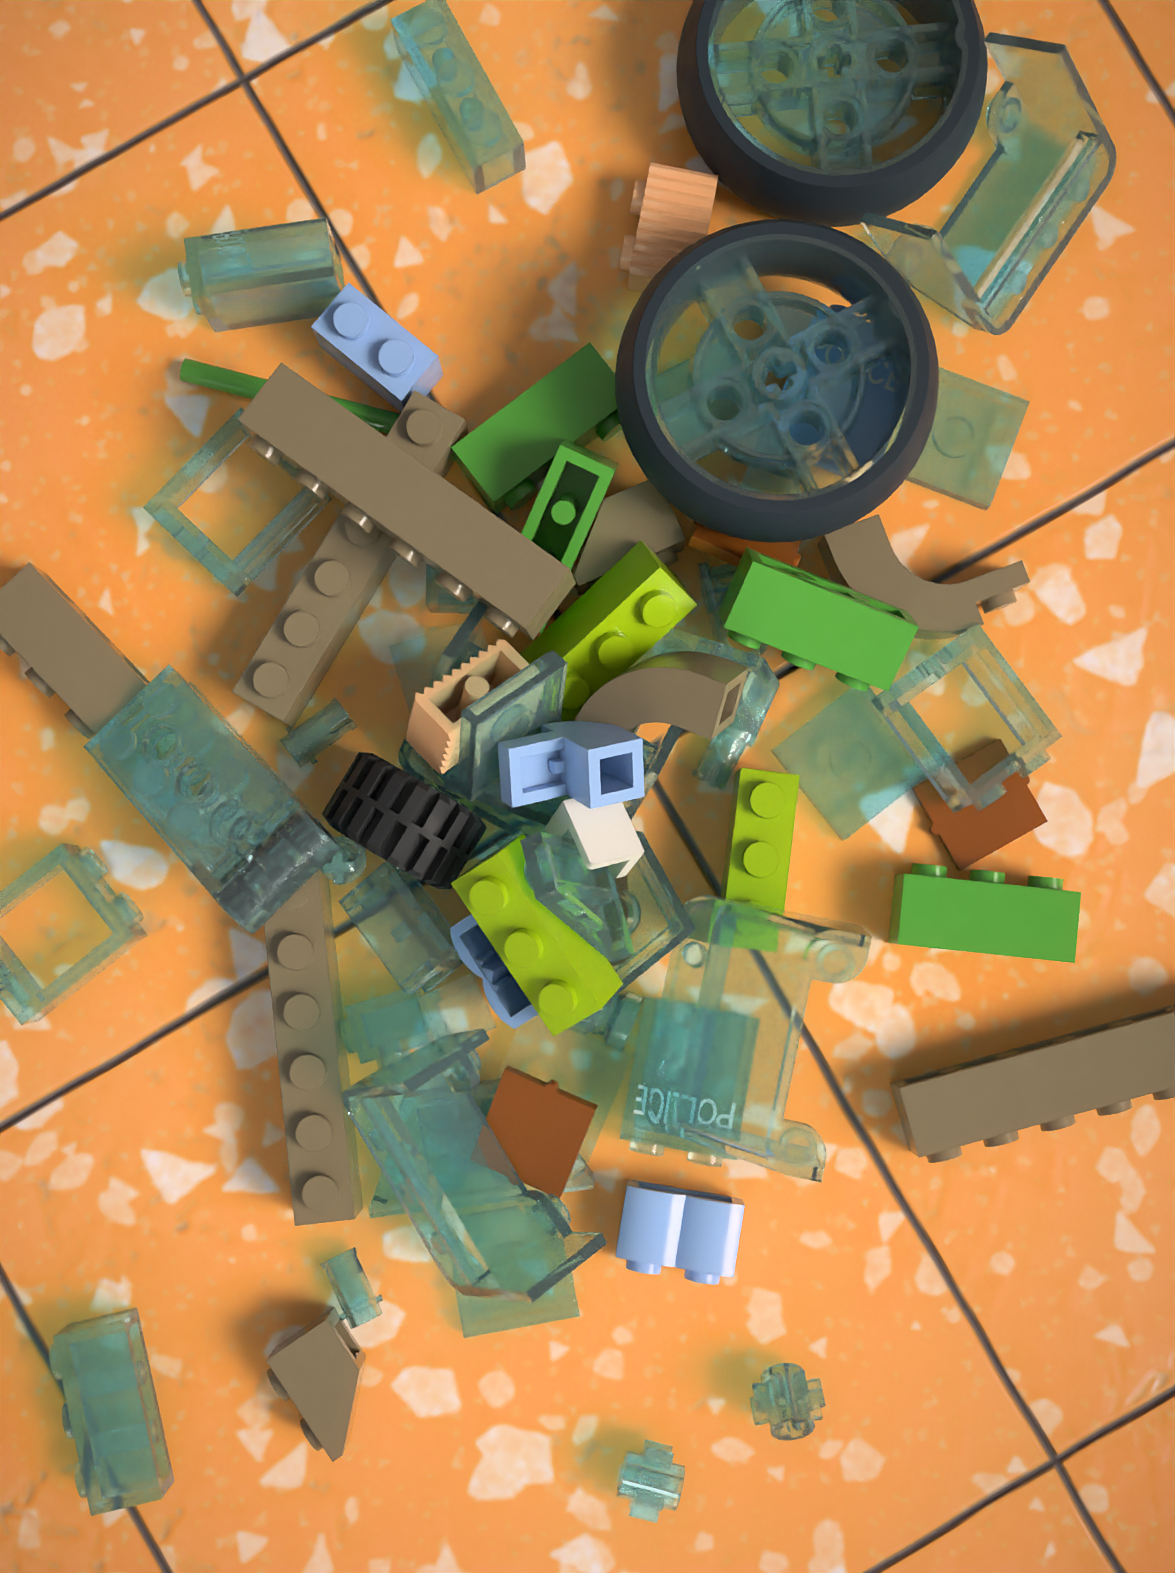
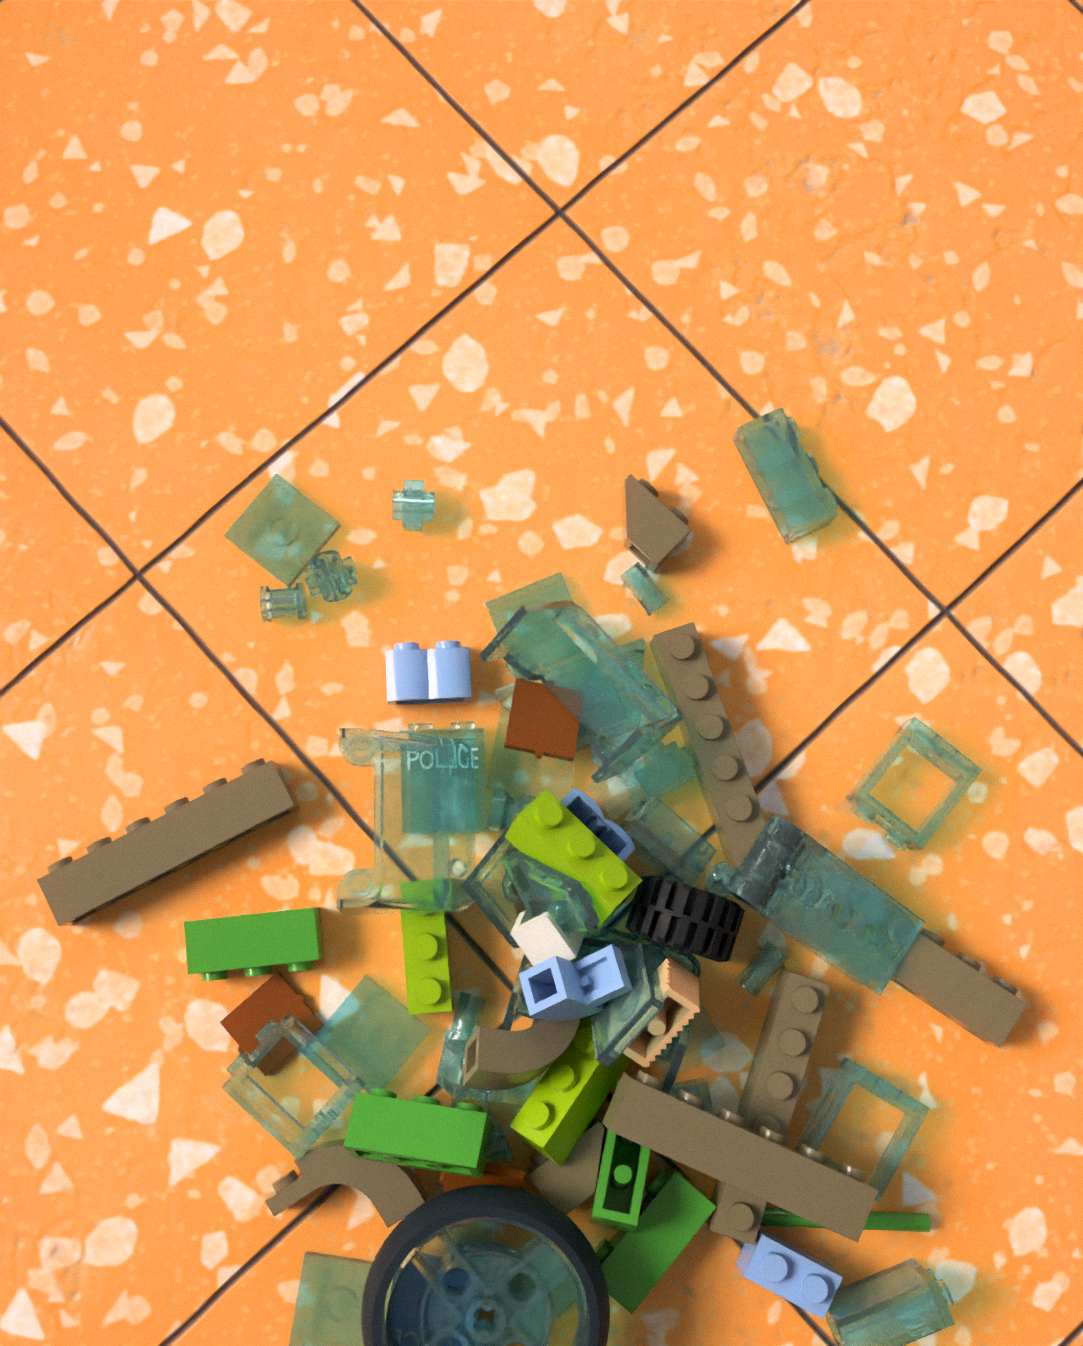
camera: 160 degrees right, 5 degrees down
none -> clear light blue tile [224,473,341,588]
none -> clear light blue bush [260,583,307,623]

